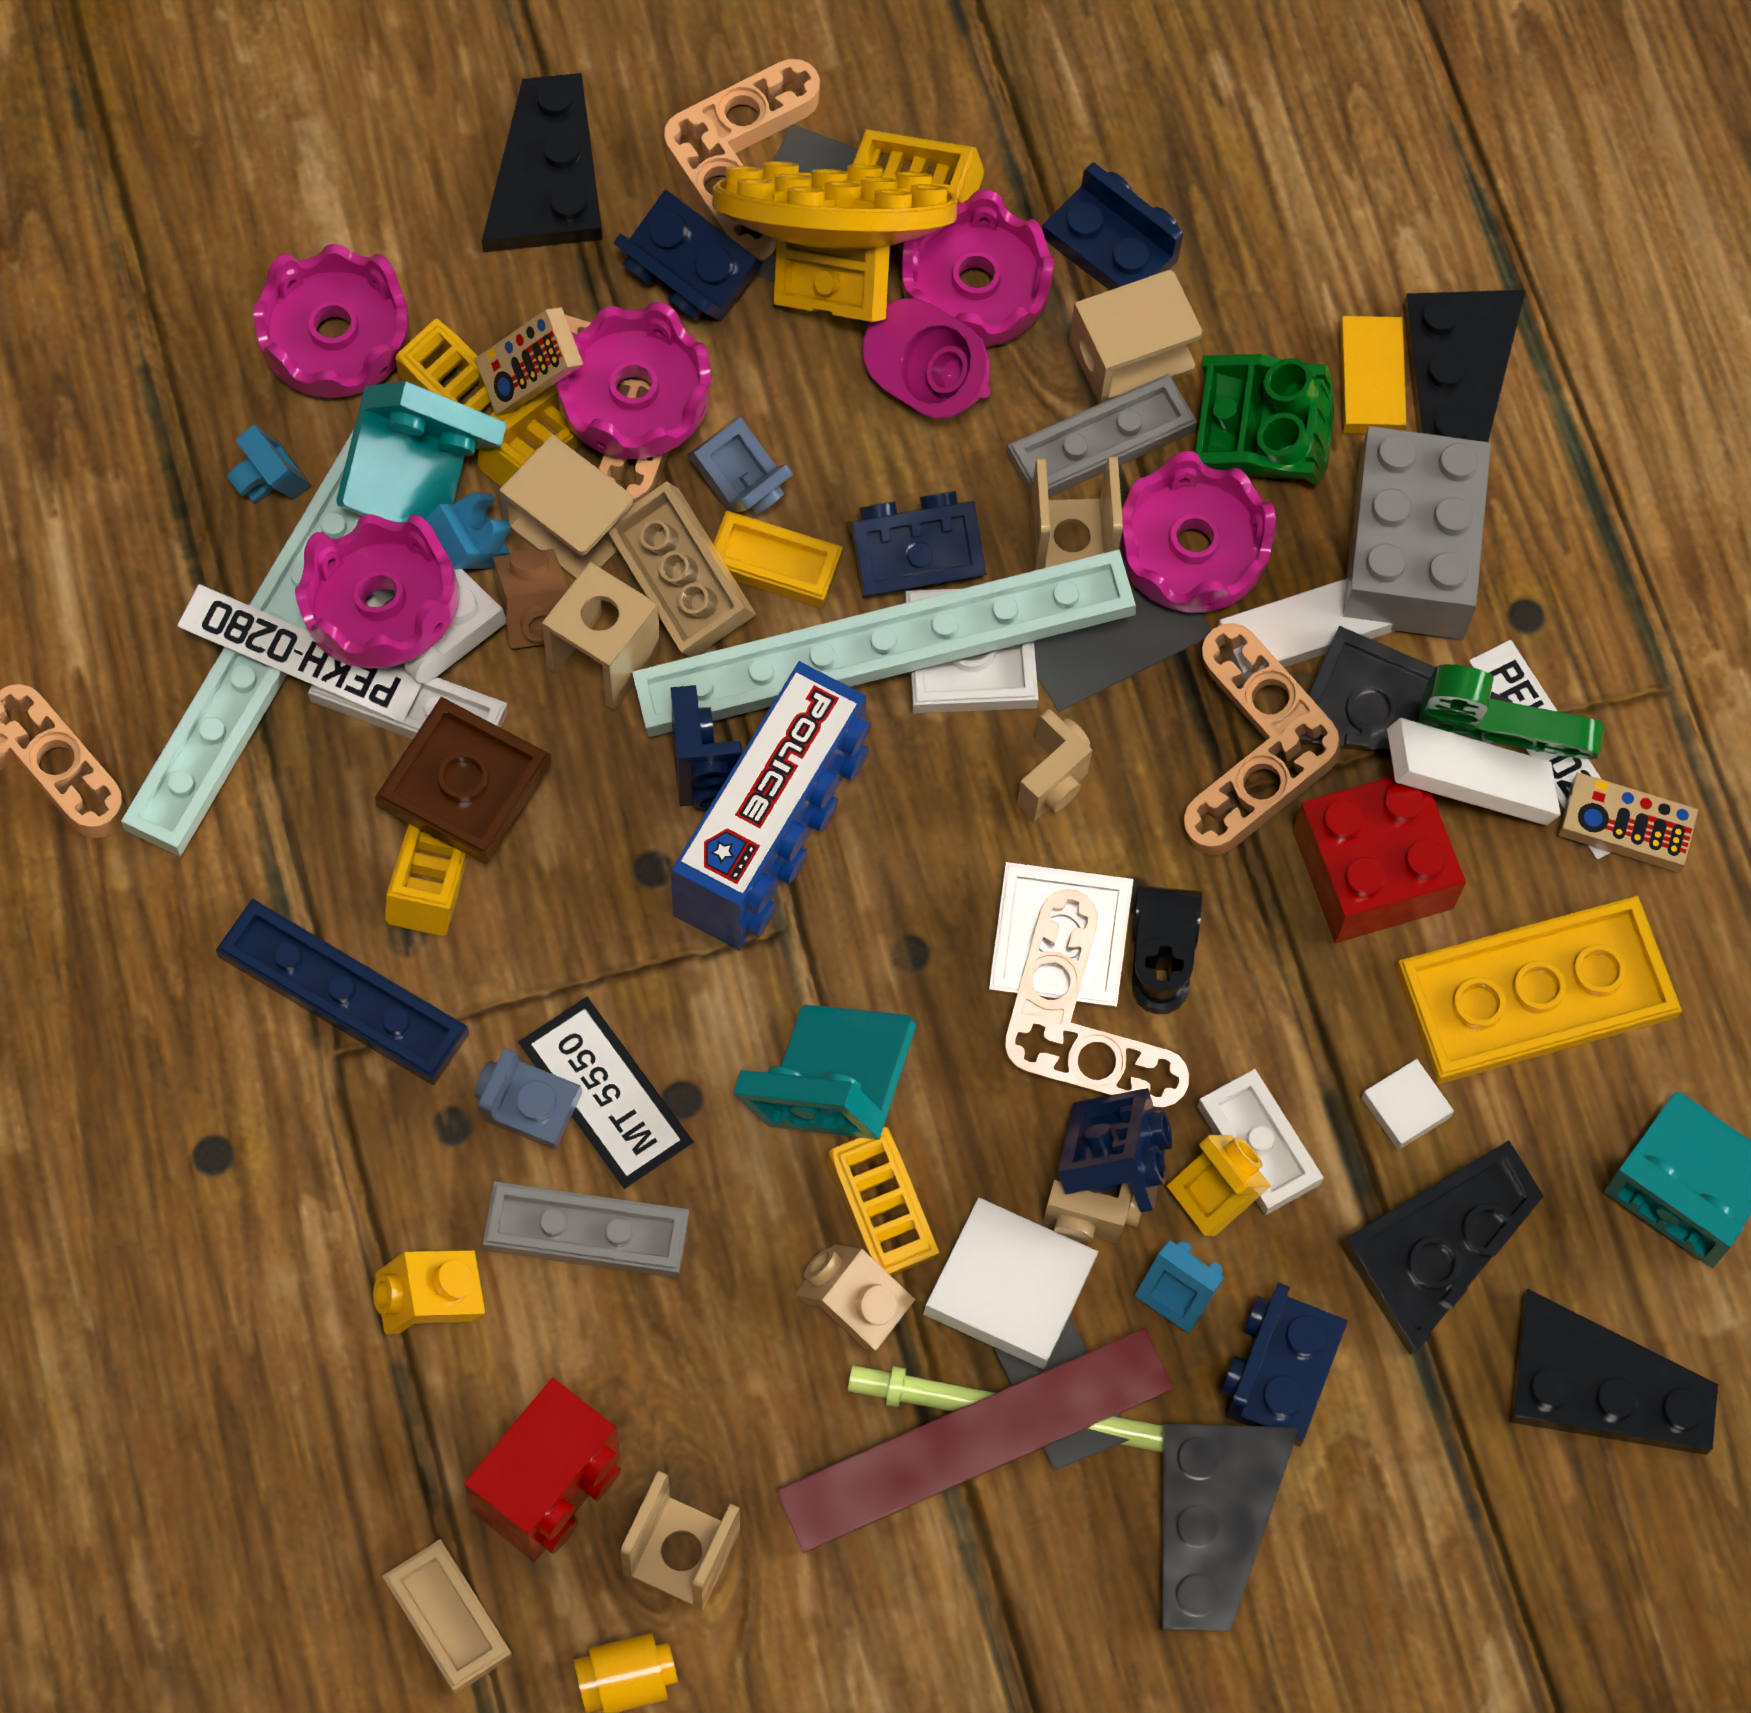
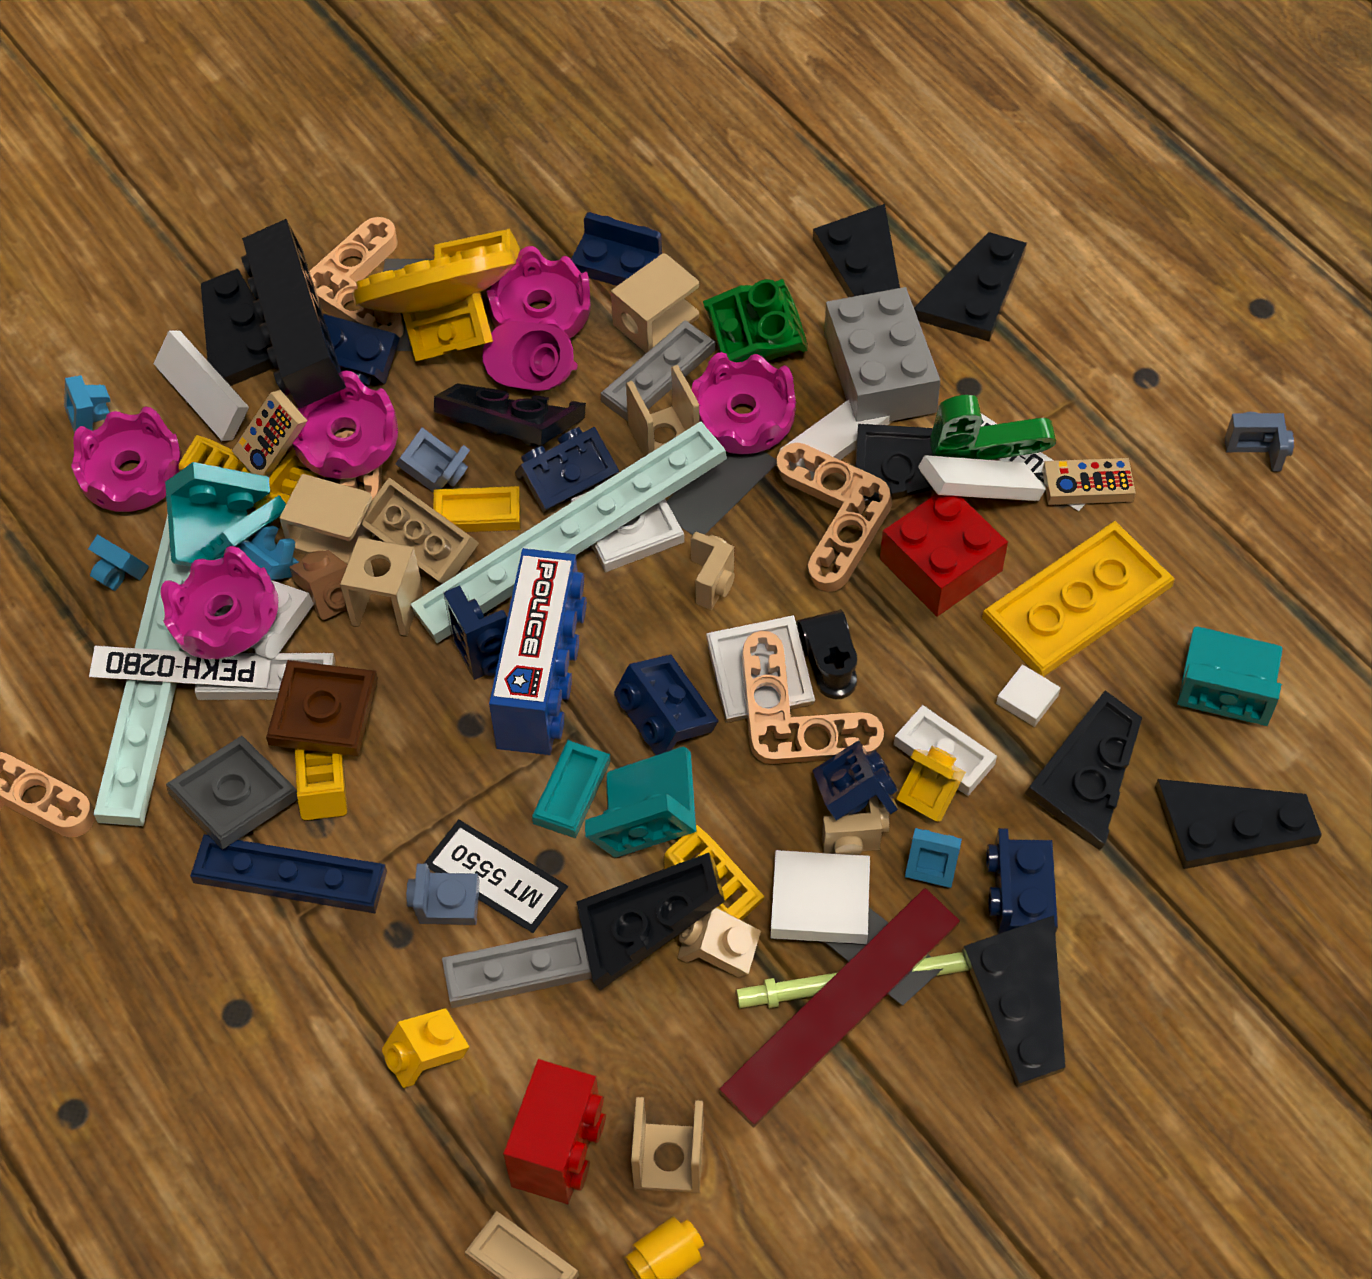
camera: 15 degrees left, 10 degrees down
yellow tile [1340,316,1407,434] -> none
none -> dark azure tile [64,375,110,433]
none -> white tile [153,331,249,441]
none -> dark grey tile [166,736,298,850]
none -> teal tile [200,495,286,560]
none -> black brick [241,219,346,409]
none -> black wing [434,383,586,446]
none -> teal tile [532,740,611,838]
none -> black wing [576,853,725,991]
none -> dark blue bracket [614,654,718,755]
none -> black wing [914,232,1027,342]

